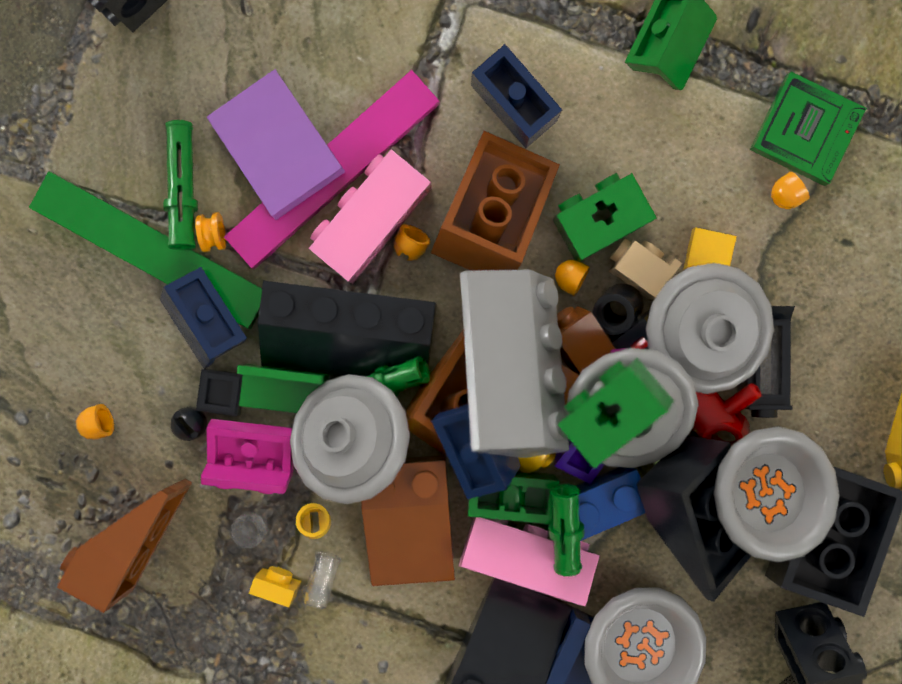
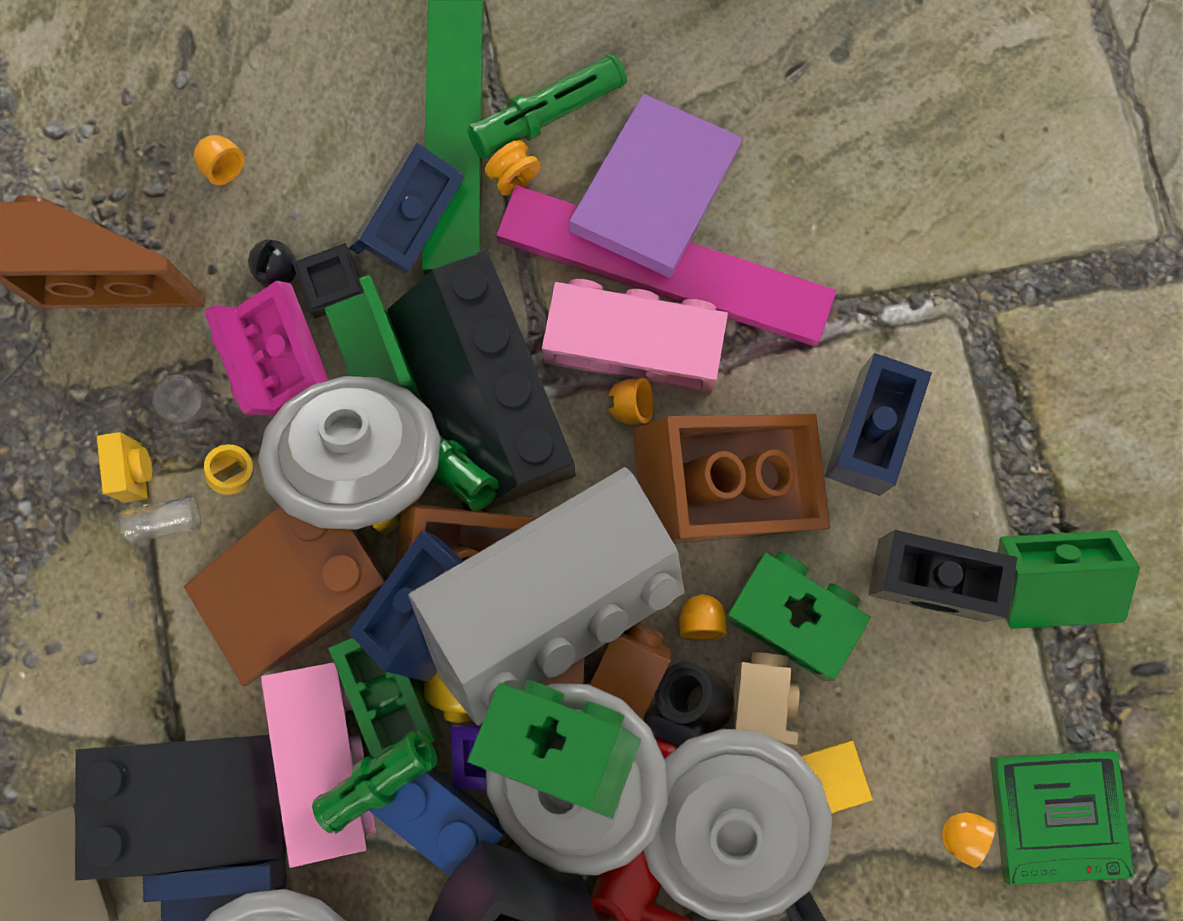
camera: 65 degrees right, 10 degrees down
none -> black brick [868,530,1018,622]

